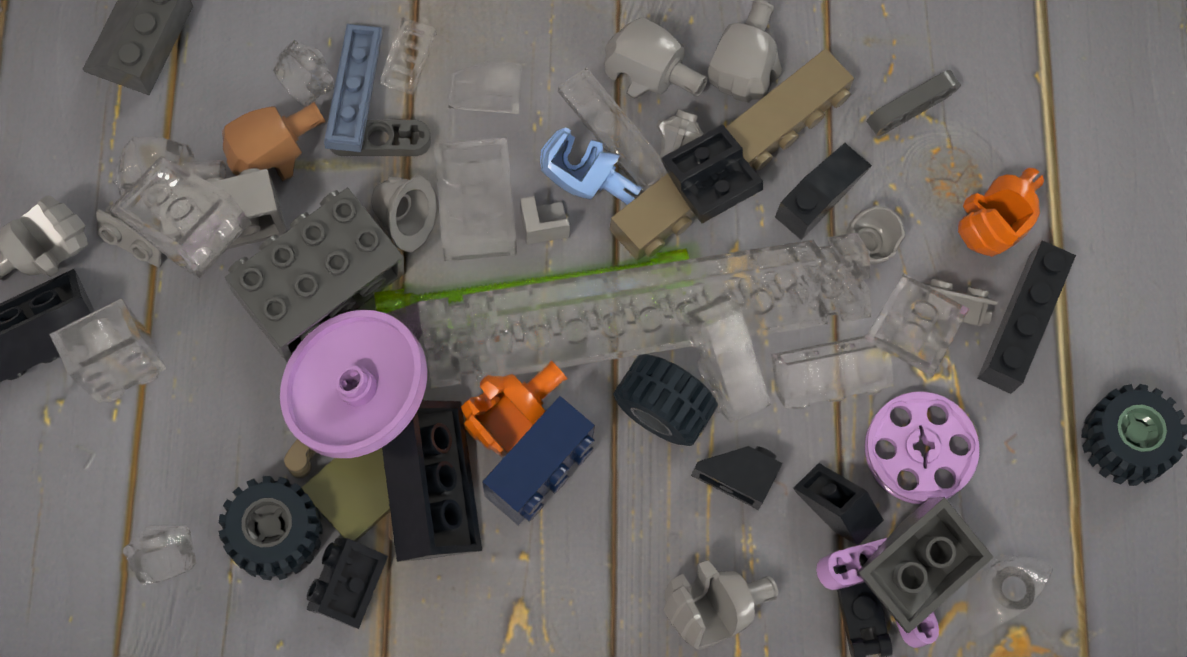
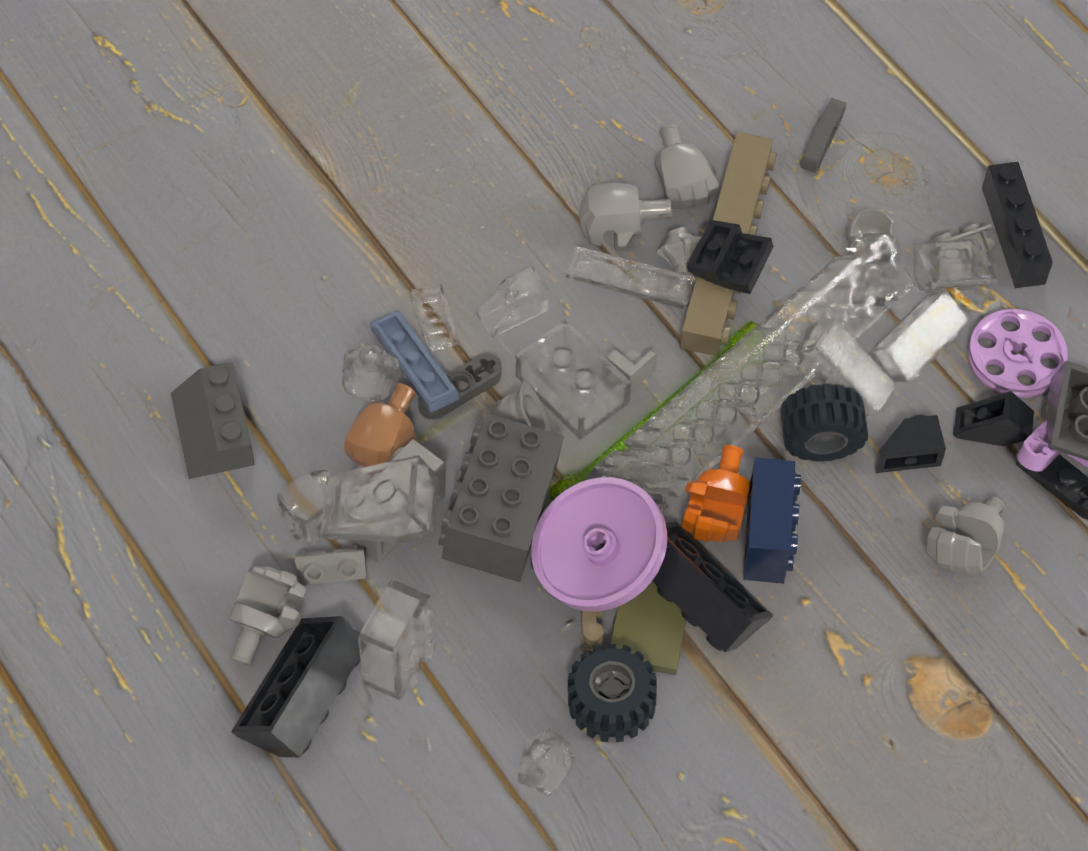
camera: 30 degrees left, 15 degrees down
black bracket [307,538,388,629] -> none
light blue piece [540,127,642,205] -> none
black slope [775,143,872,240] -> none
orange piece [958,168,1044,257] -> none

